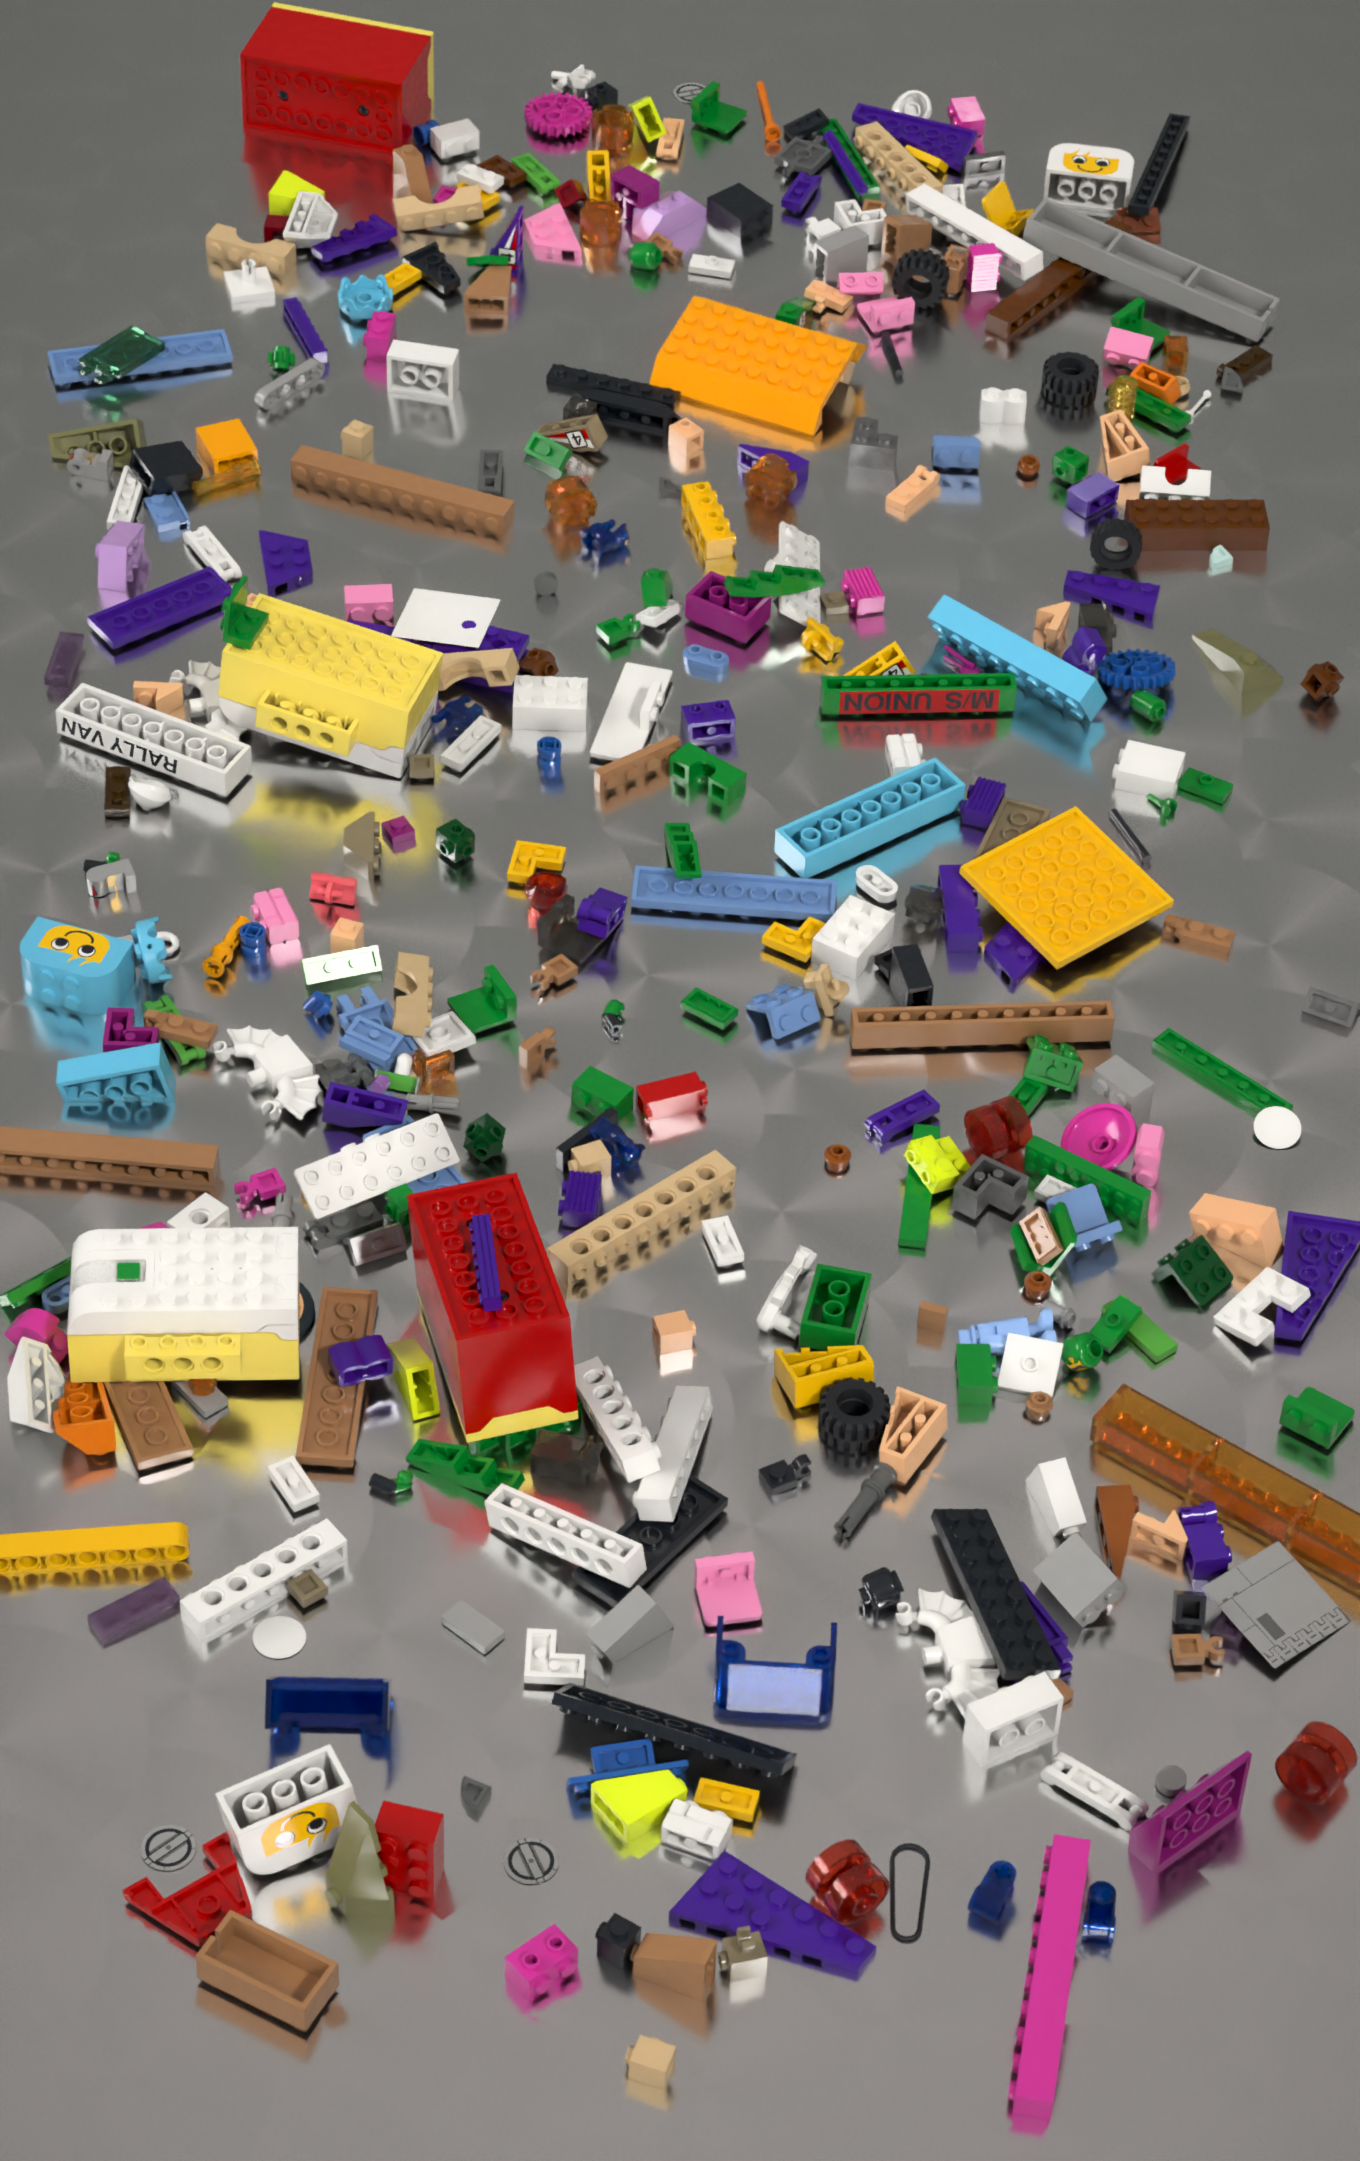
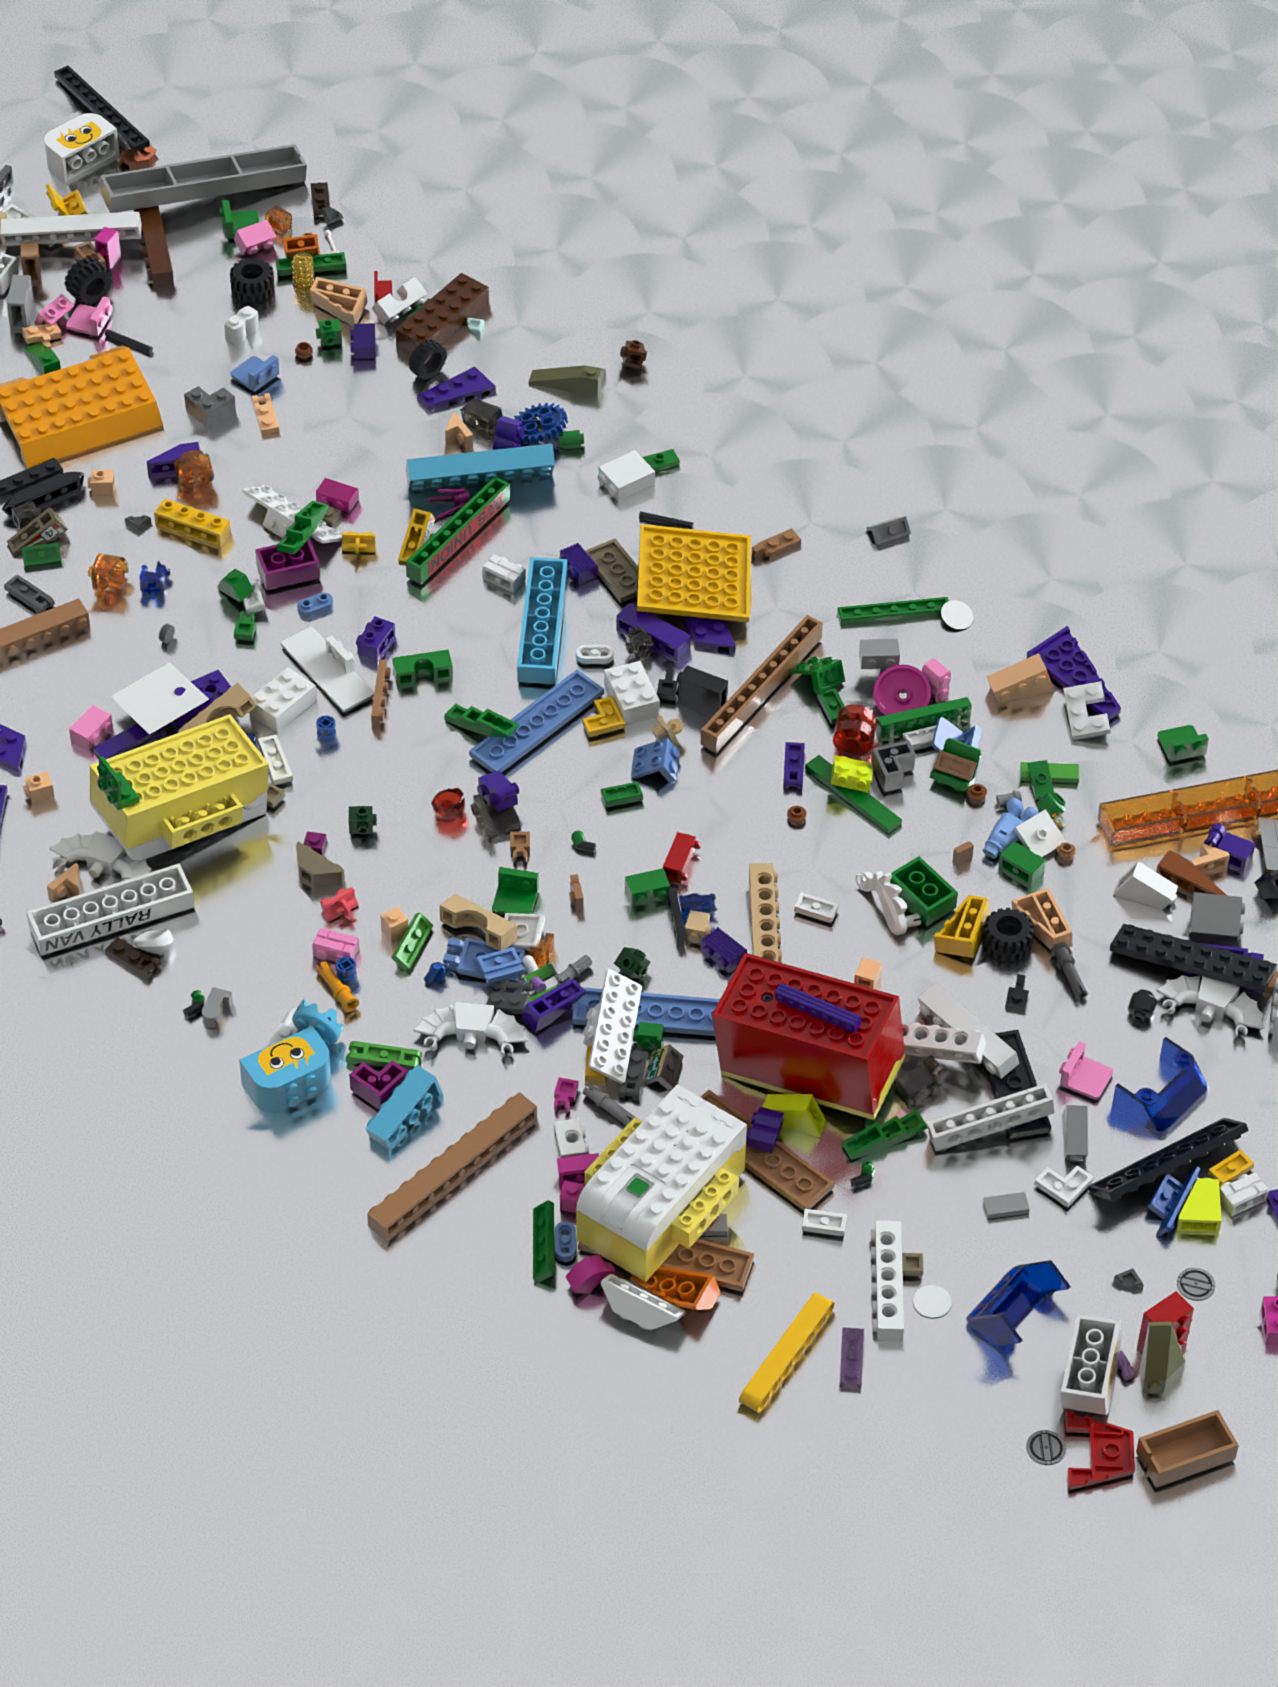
camera: 50 degrees left, 5 degrees up
medium nougat hinge [143,1009,218,1049] -> none
yellow plate [507,840,566,884] -> none
reddish brown brick [518,648,559,676] -> none
green hand [1147,793,1178,817] -> none
dark green bracket [1151,1235,1233,1307] -> none

